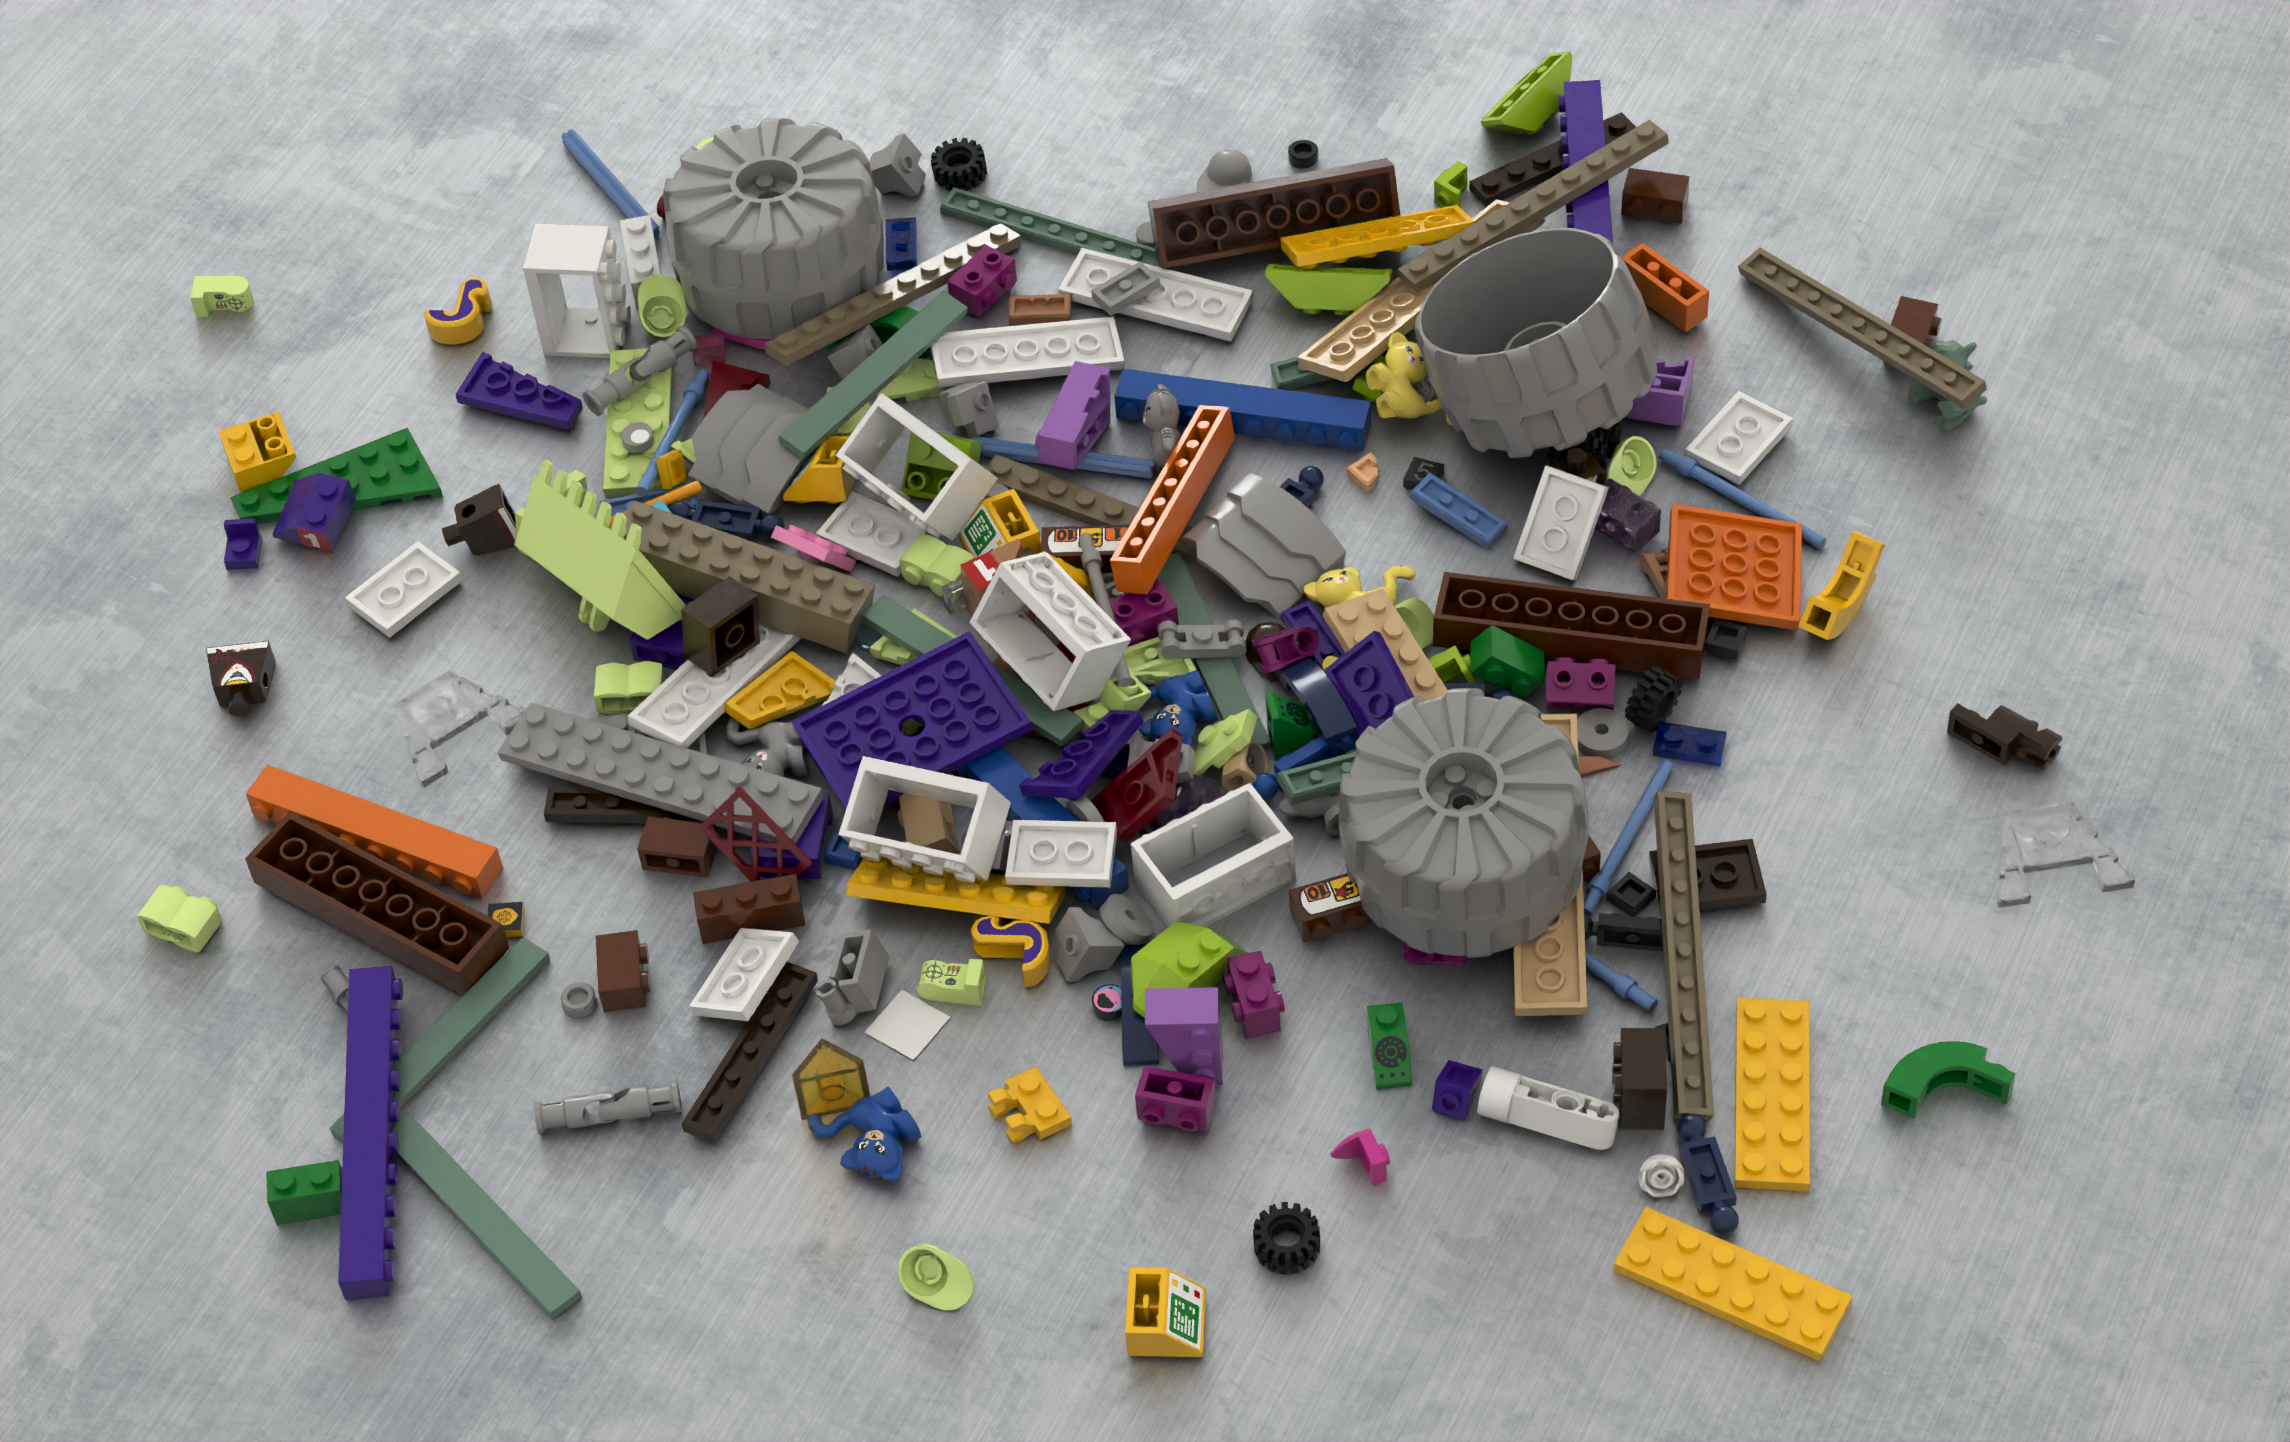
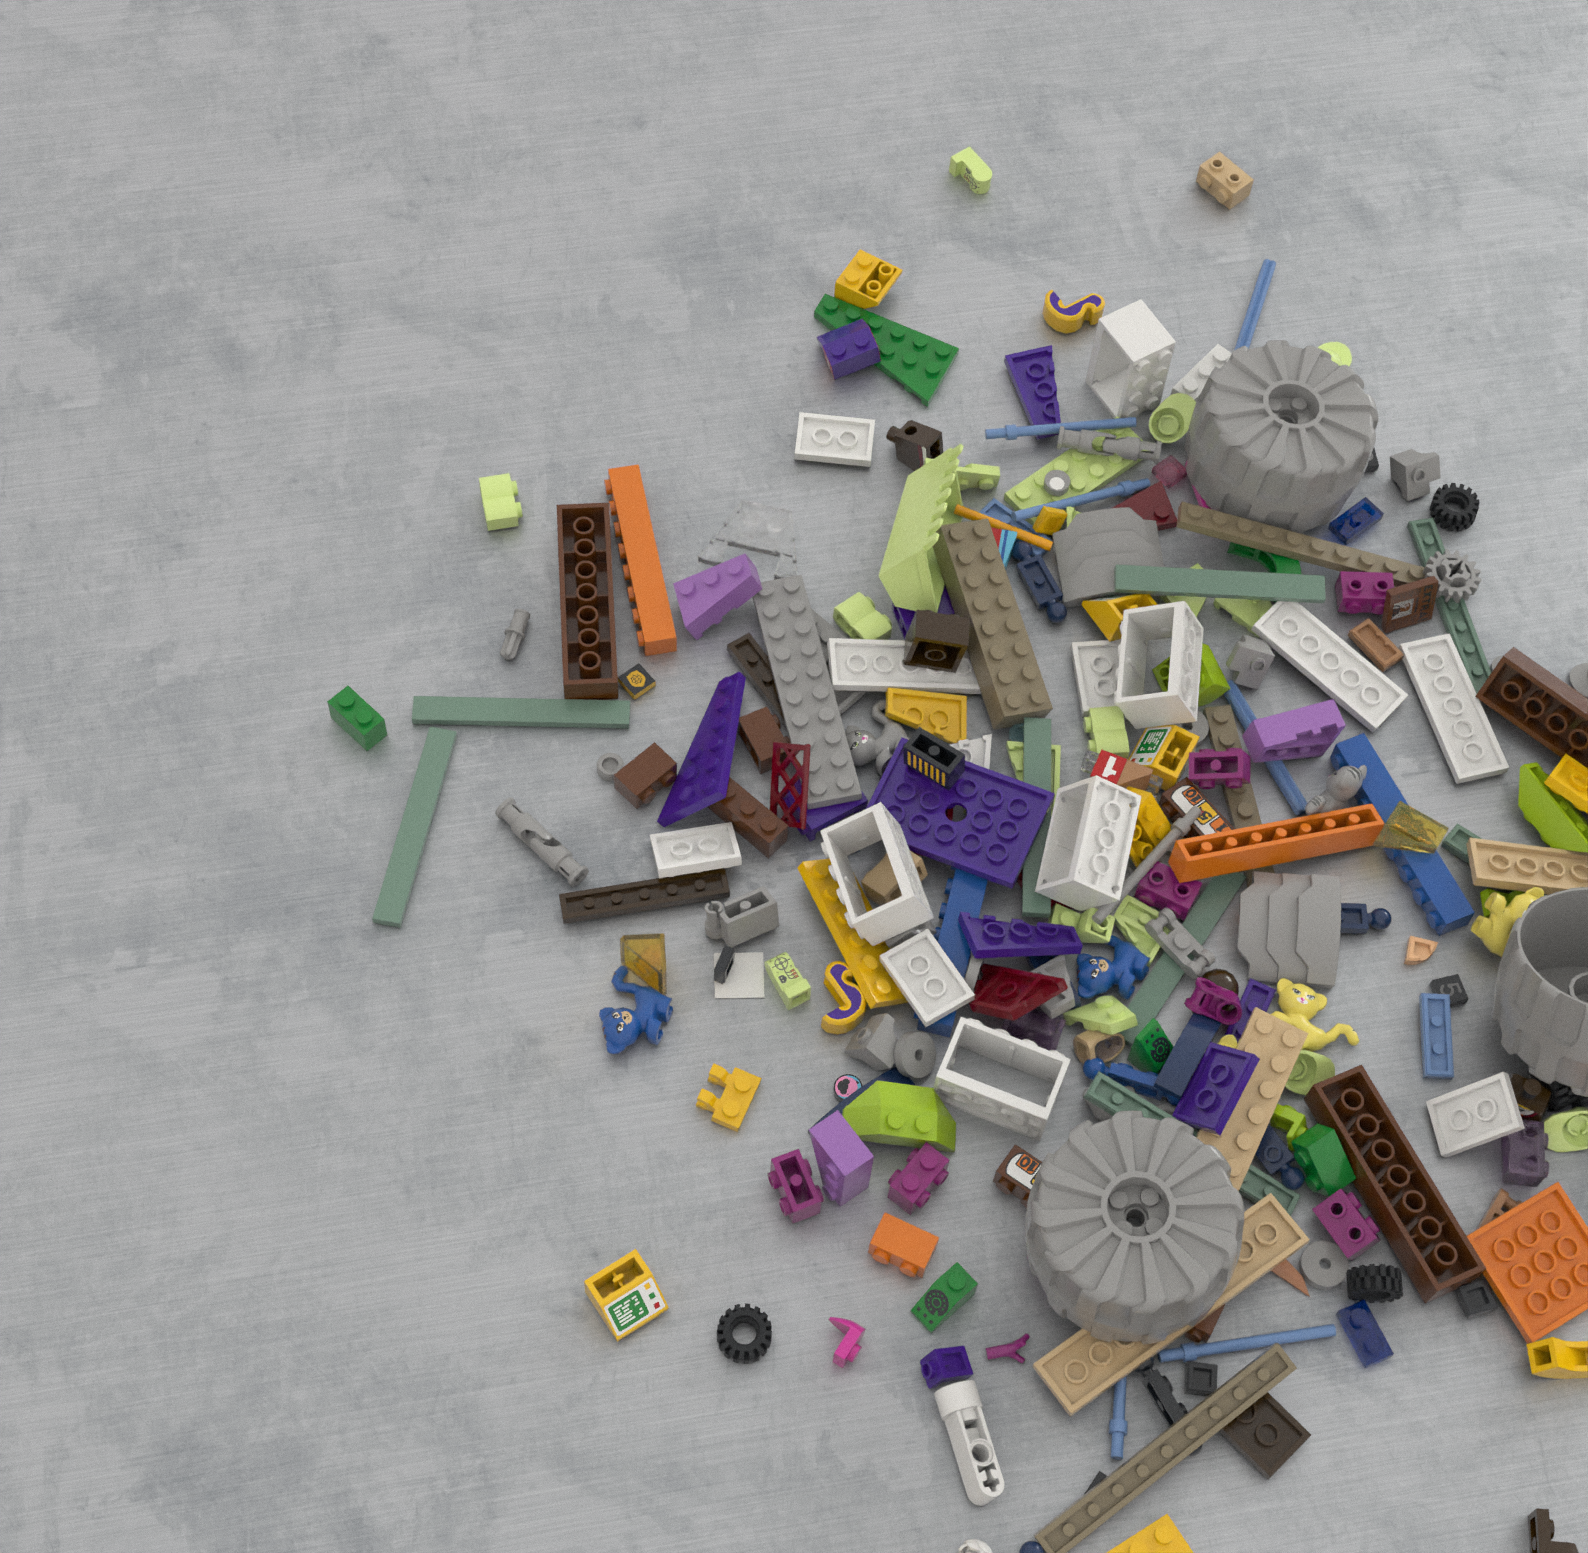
camera: 45 degrees right, 10 degrees up
dark brown torso [206,641,276,716] -> none
dark purple bracket [224,518,263,570] -> none
dark purple brick [338,966,403,1300] -> none
bright pink plate [771,524,857,572] -> none
light grey brick [827,324,883,380] -> none
yellowish green cap [898,1244,975,1311] -> none
light grey plate [1091,261,1160,316] -> none
dark brown brick [1612,1028,1667,1130] -> none
none -> dark purple wing [657,672,746,827]
none -> medium lavender wedge [673,553,763,640]
none -> black tile [714,945,735,984]
none -> orange brick [868,1212,939,1278]
none -> black brick [903,727,965,791]
none -> medium blue bar [985,417,1137,440]
none -> magenta bar [985,1333,1030,1364]
none -> magenta brick [1189,748,1251,789]
none -> tan brick [1196,152,1254,210]
none -> clear yellow wing [1373,801,1449,854]
none -> reddish brown tile [1381,576,1439,633]
none -> light grey gear [1423,549,1481,603]

